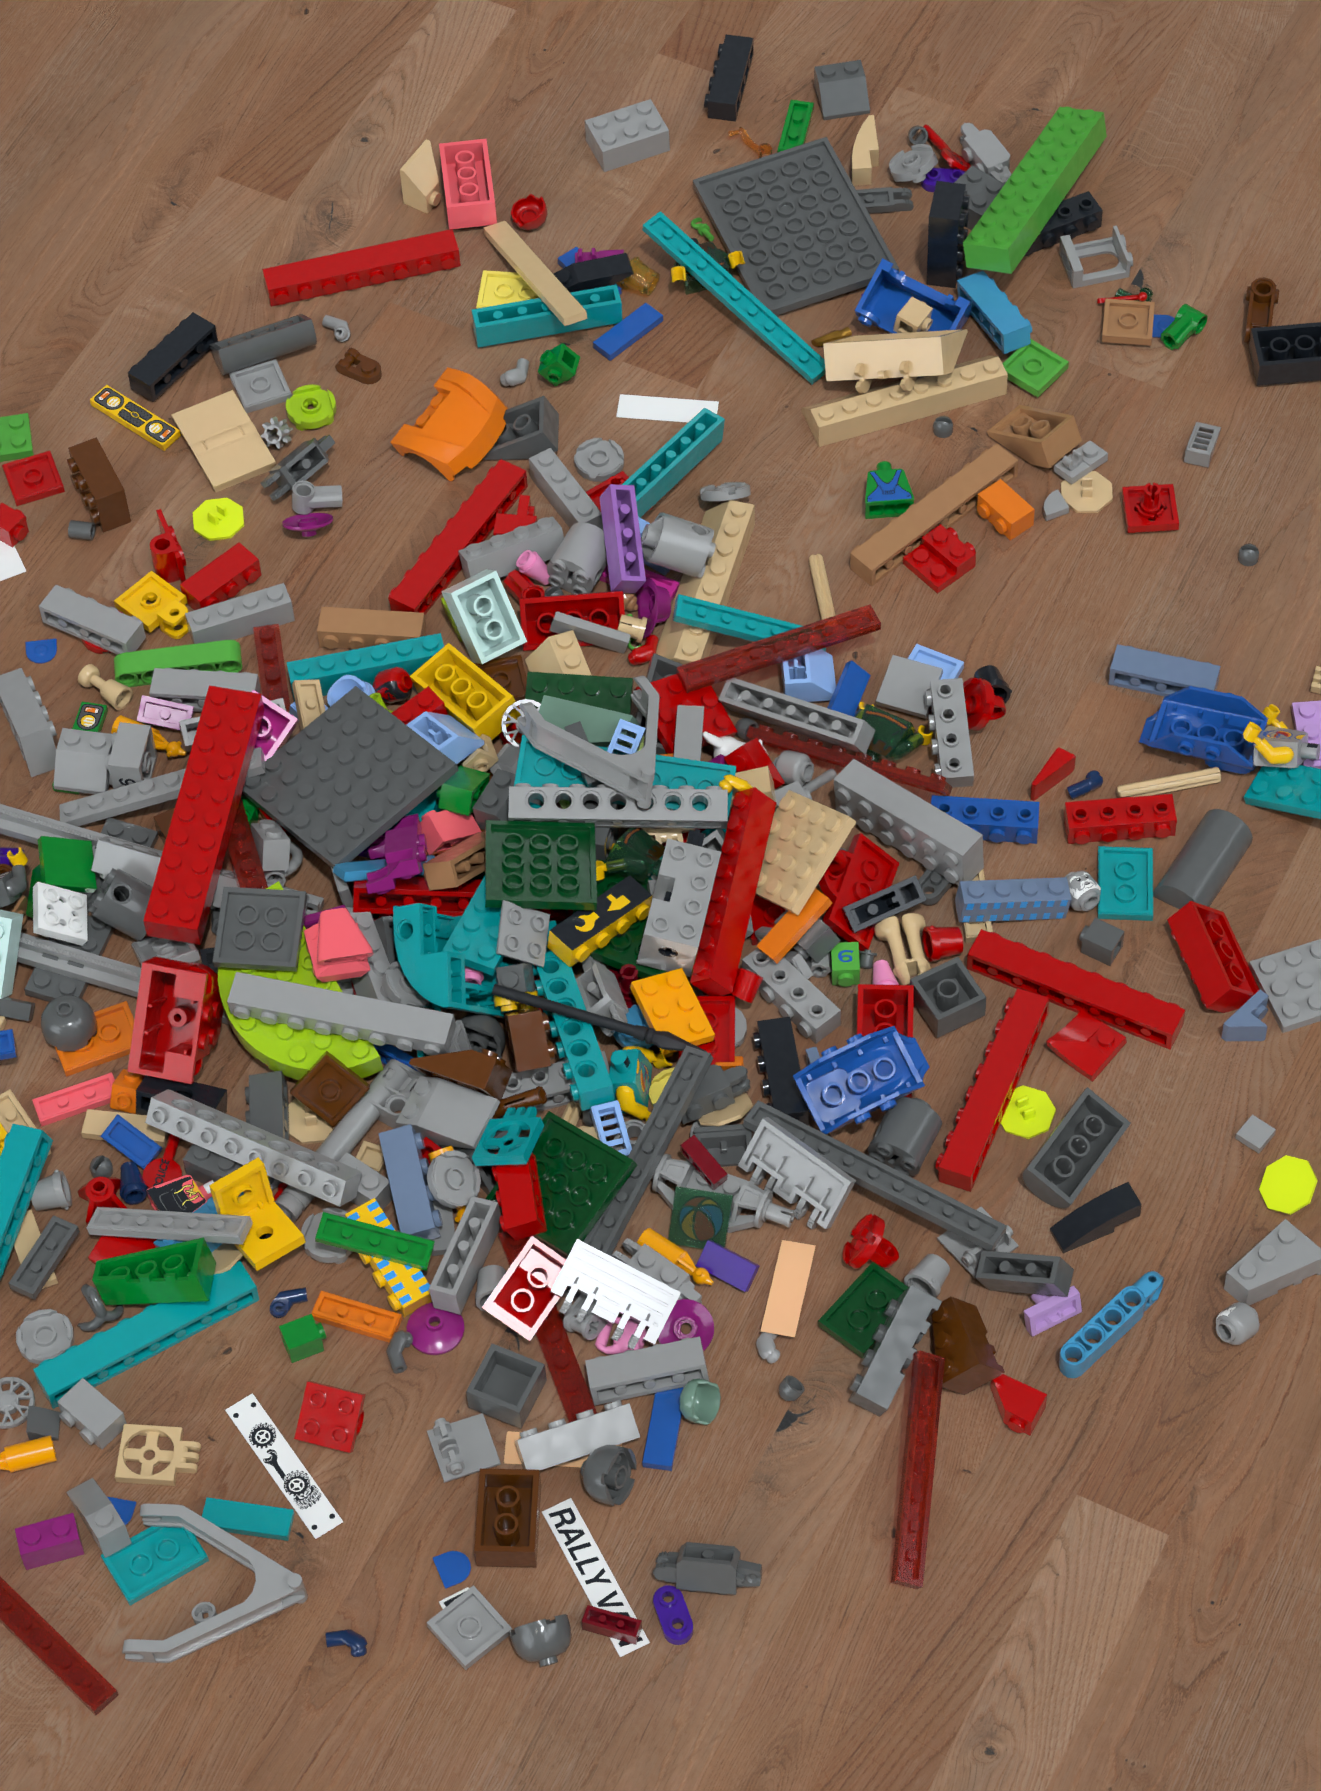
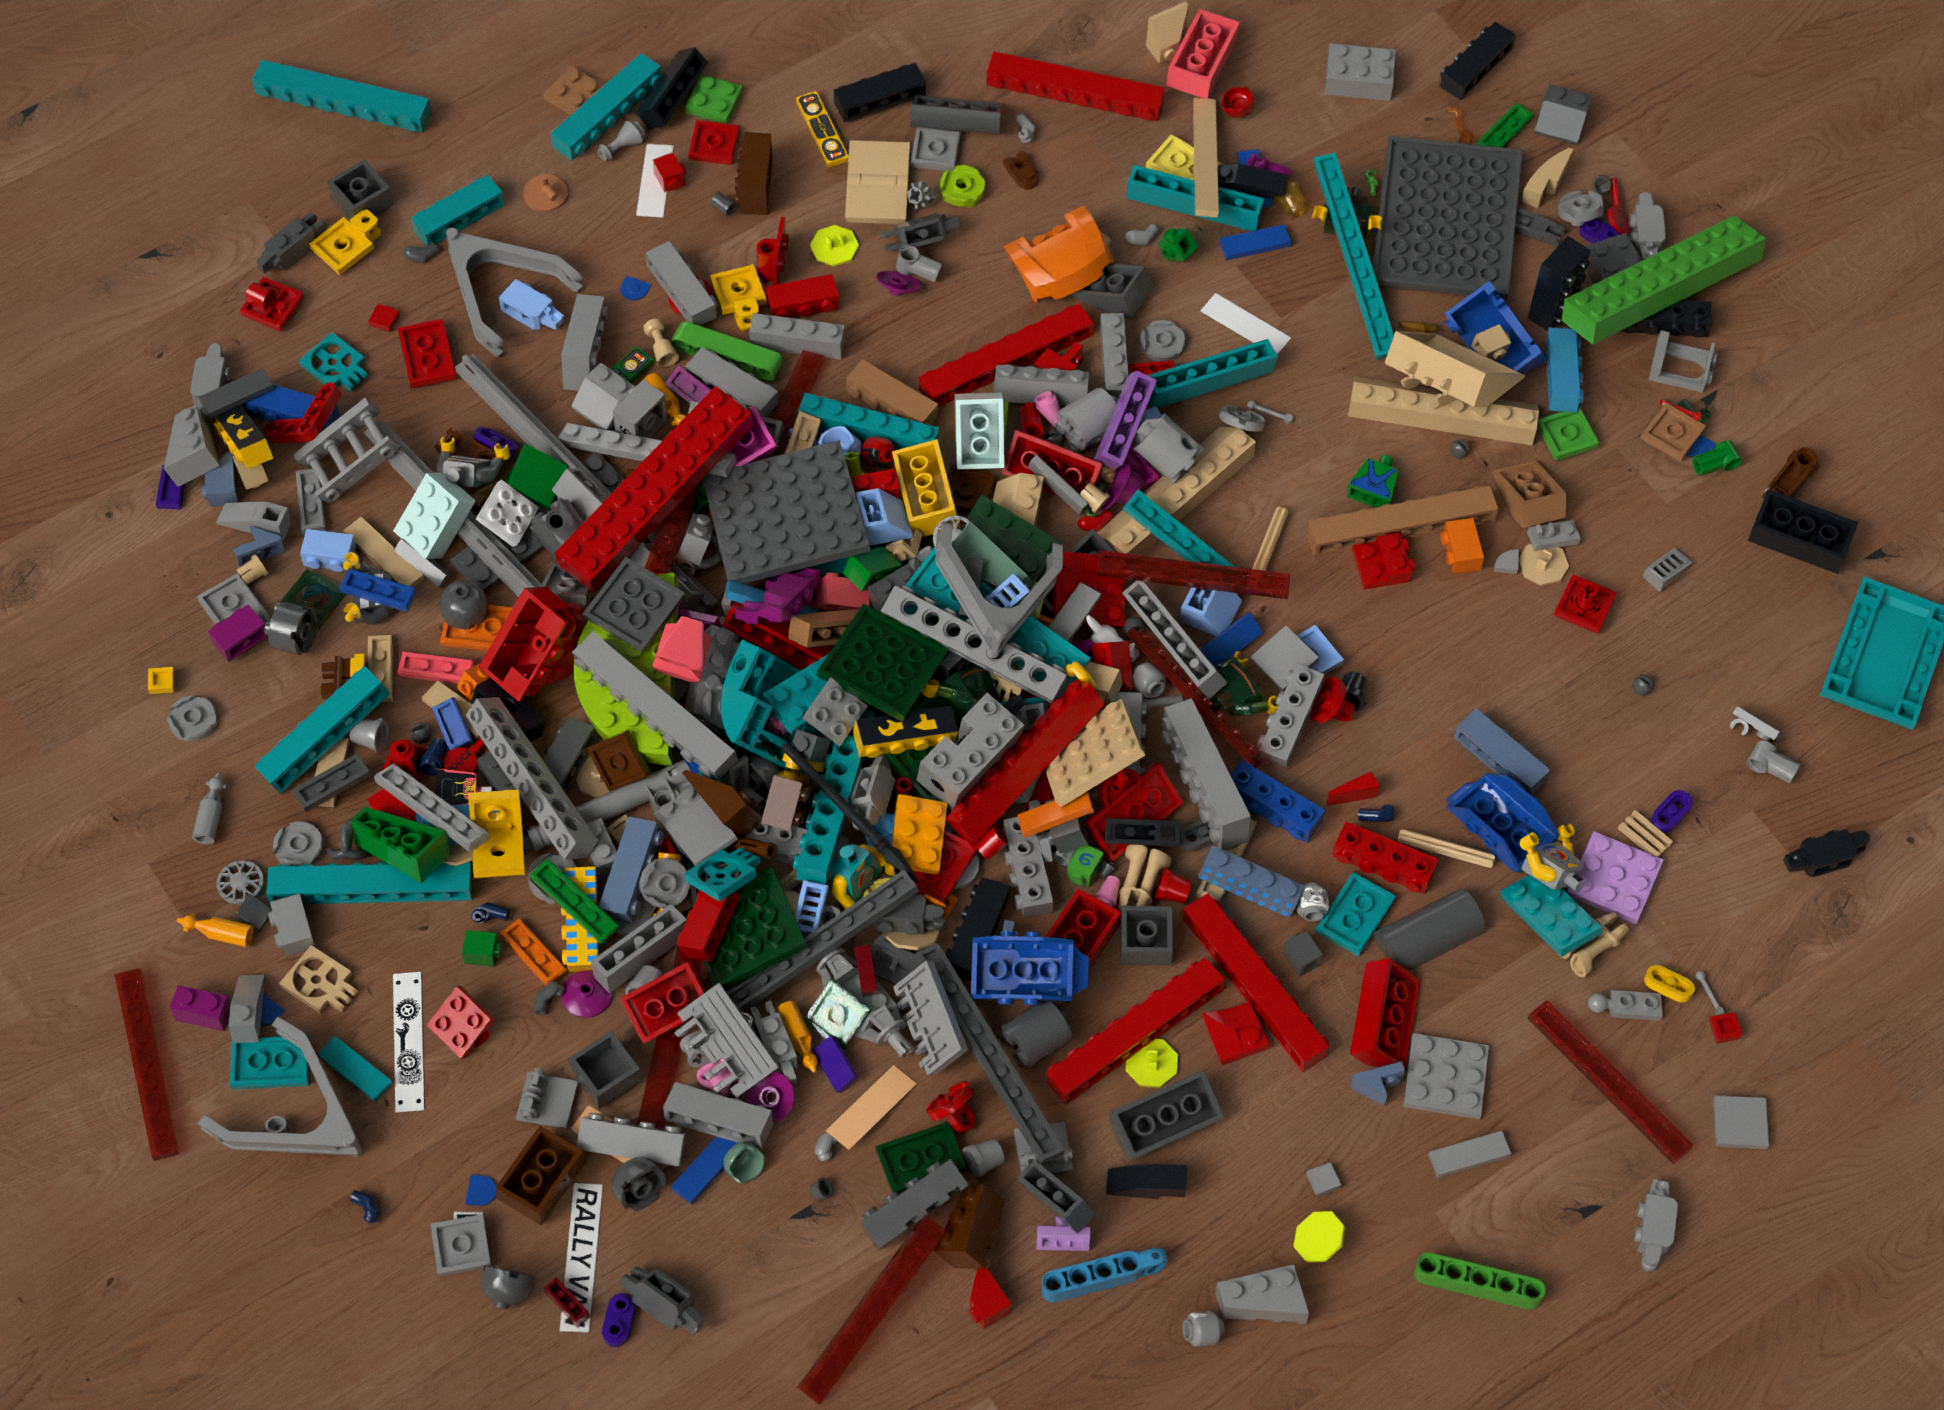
camera: 25 degrees right, 5 degrees up
none -> light grey hinge [1247,400,1293,424]

